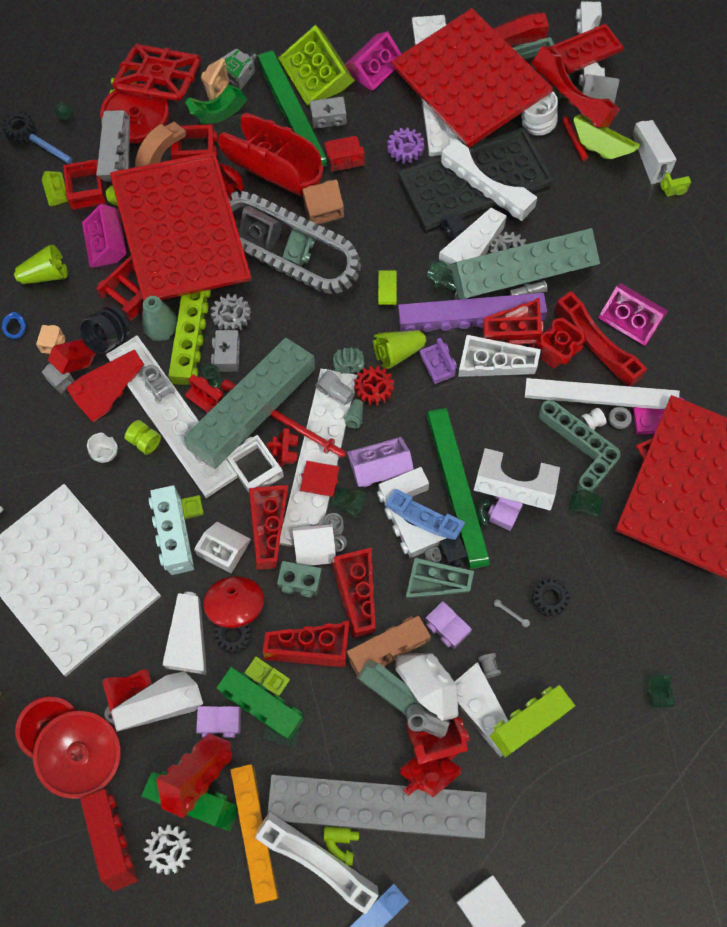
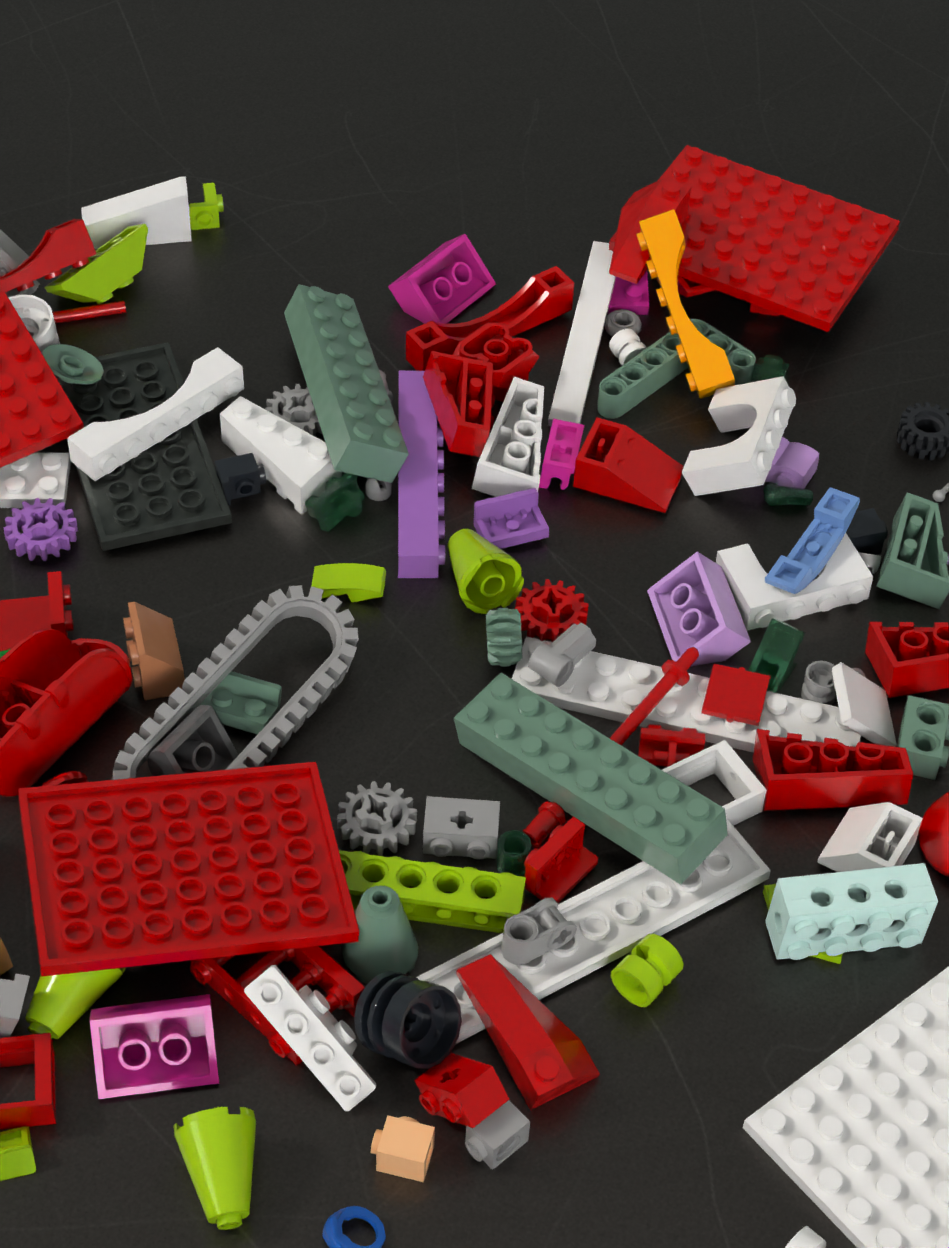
camera: 90 degrees left, 20 degrees down
white hair [87,433,118,463] -> none
sand green cone [344,399,363,429] -> none
green beam [427,407,489,570] -> none
none -> sand green dish [42,344,104,384]
none -> white bracket [244,965,376,1111]
none -> dark pink hinge [539,418,584,490]
none -> red slope [573,417,684,513]
none -> red wedge [609,178,691,284]
none -> light orange arch [636,209,735,399]

